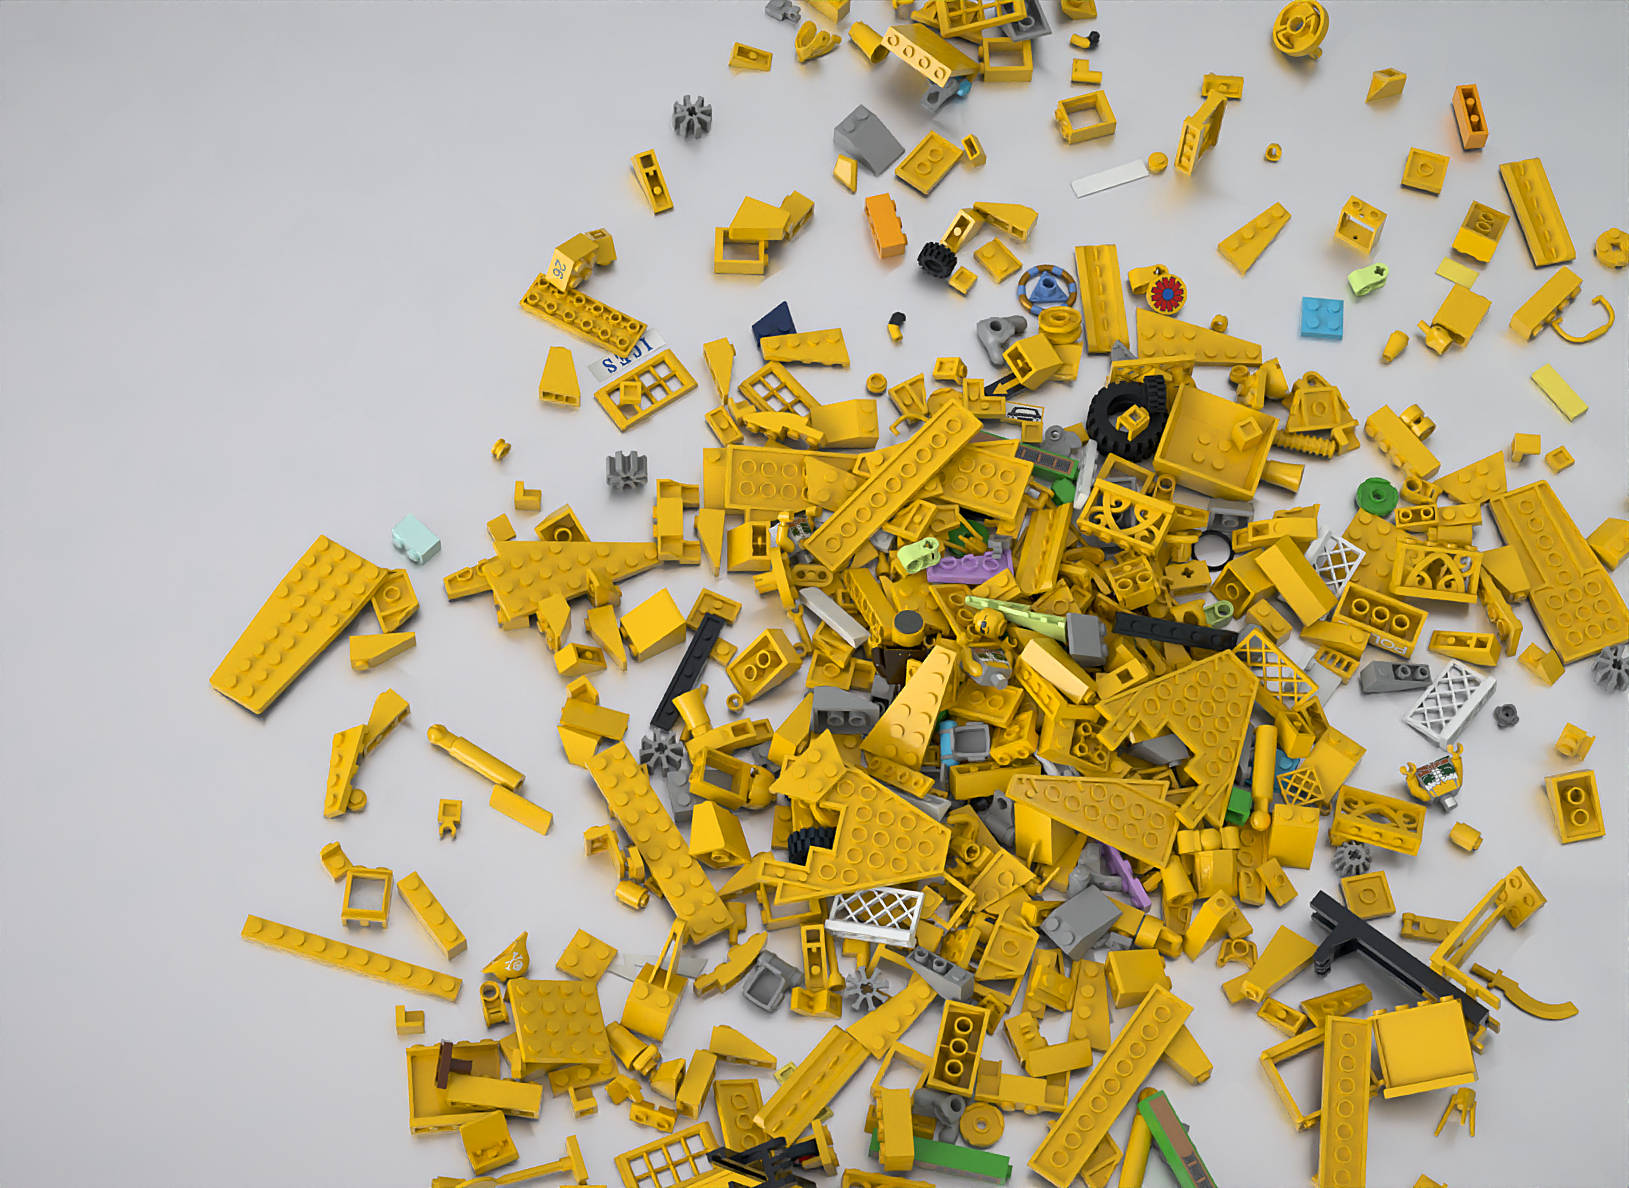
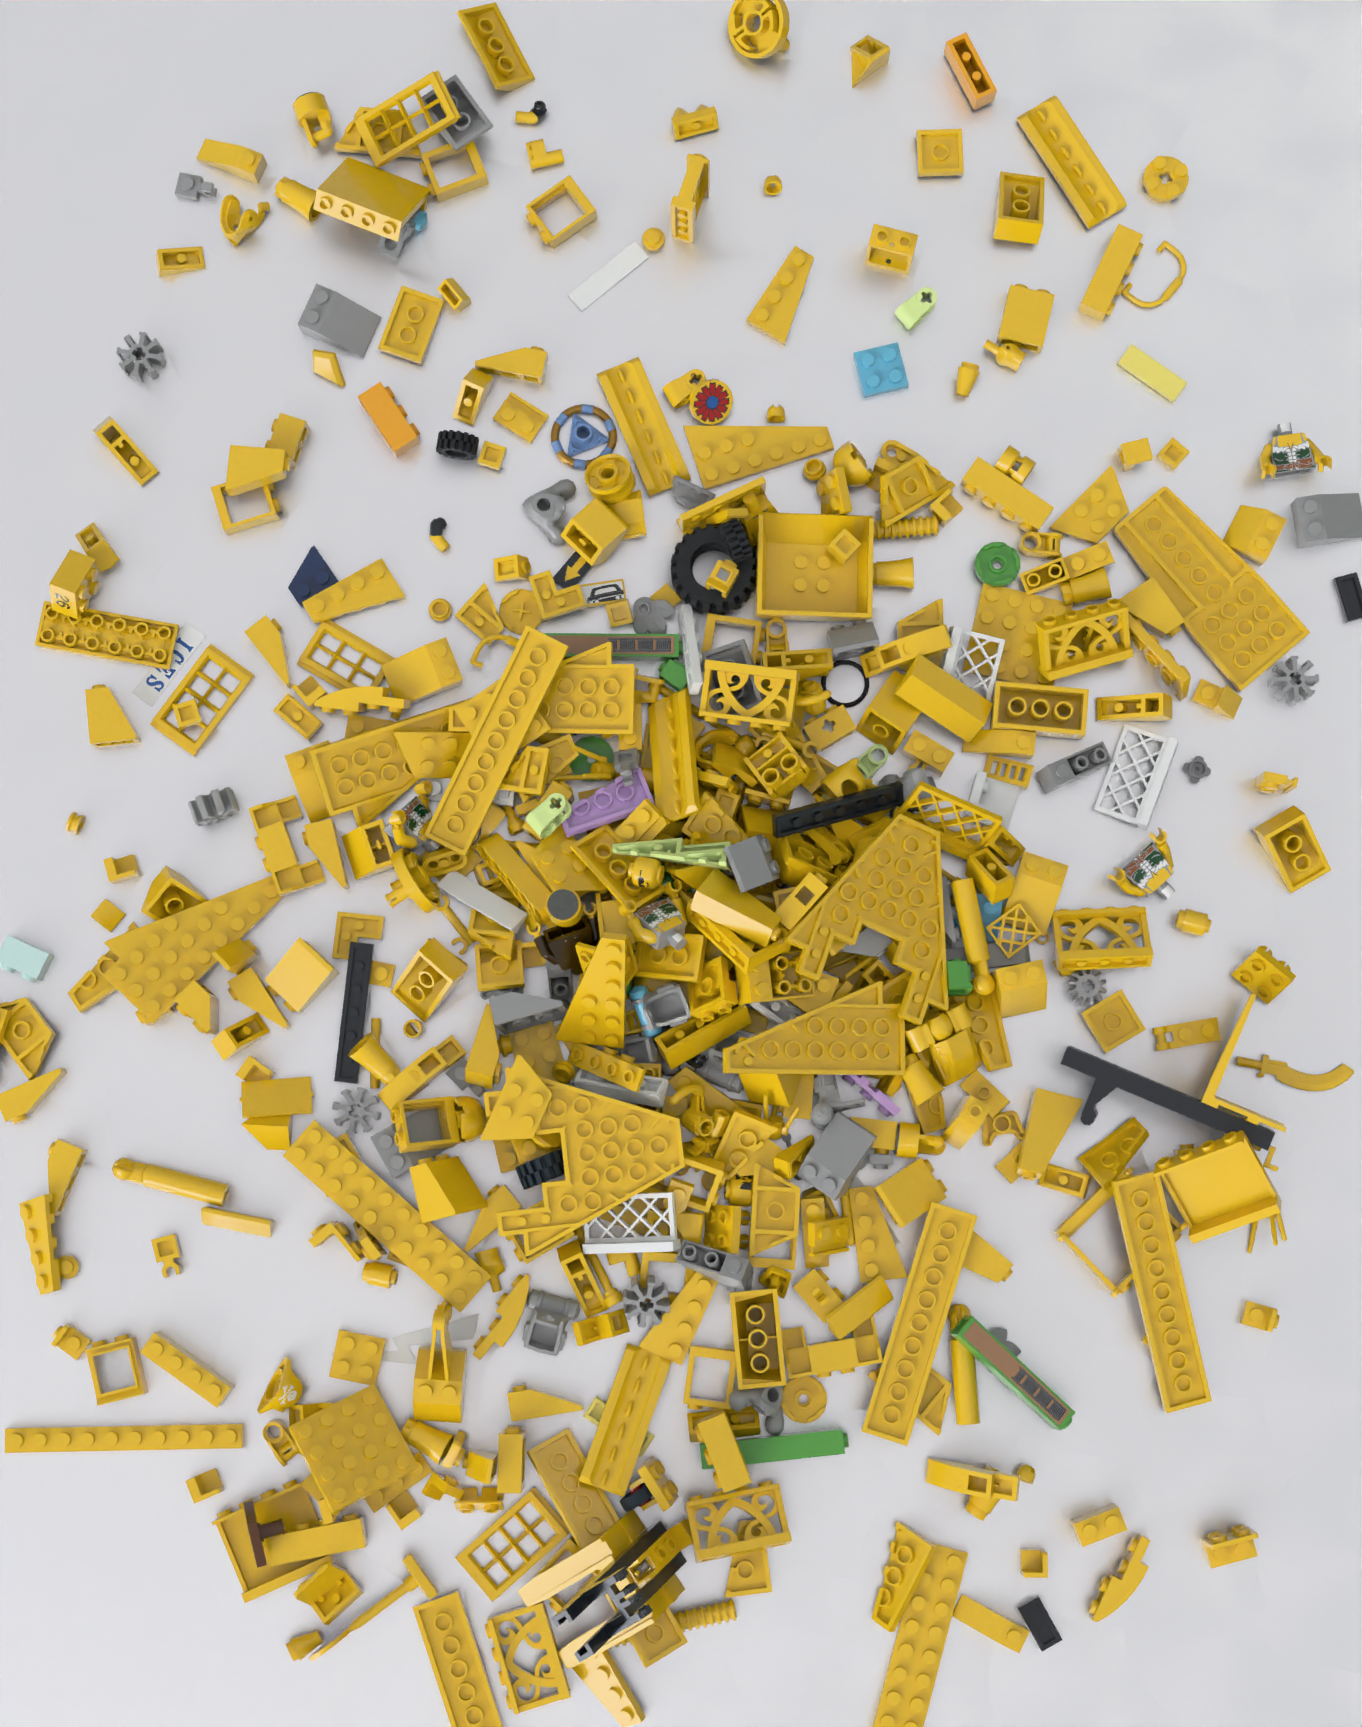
camera: 10 degrees left, 20 degrees up
yellow plate [1256,857,1298,907] -> none
light yellow sticker [1435,256,1480,290] -> none

